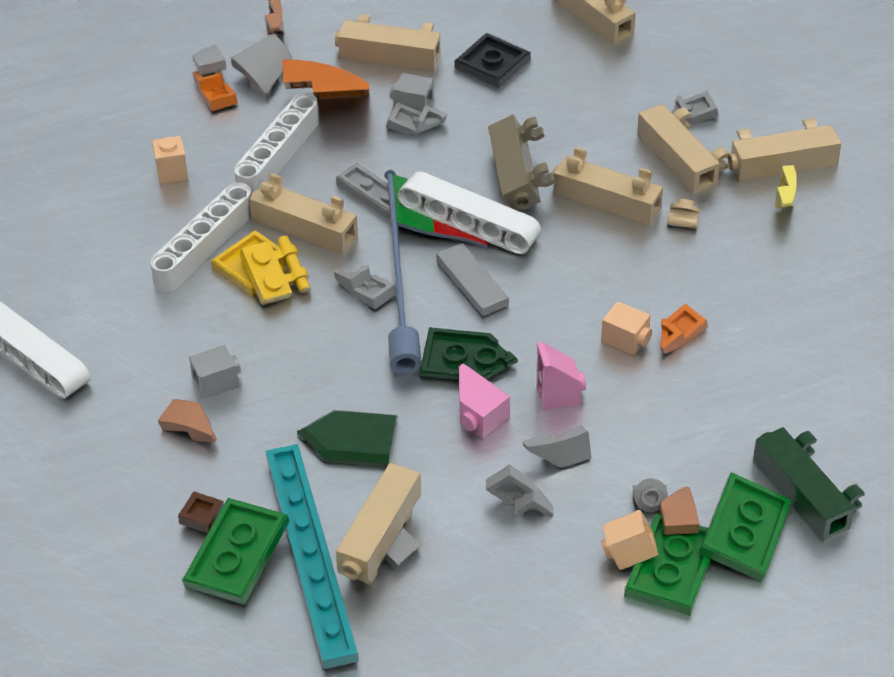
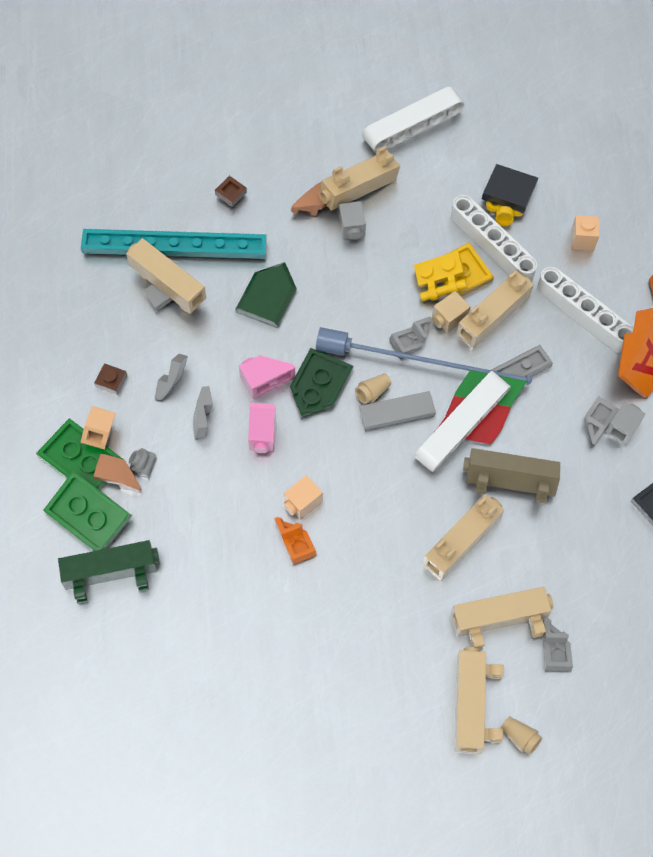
camera: 105 degrees right, 20 degrees up
green tile [182,498,290,605] -> none
tan plate [667,199,700,229] -> none
light yellow slope [775,165,797,208] -> none
none -> reddish brown plate [94,363,127,395]
none -> tan brick [319,146,400,211]
none -> tan cone [355,373,391,404]
none -> tan brick [432,291,471,333]
none -> black tile [481,164,538,214]
none -> yellow piece [486,201,524,226]
none -> tan cone [501,716,542,755]

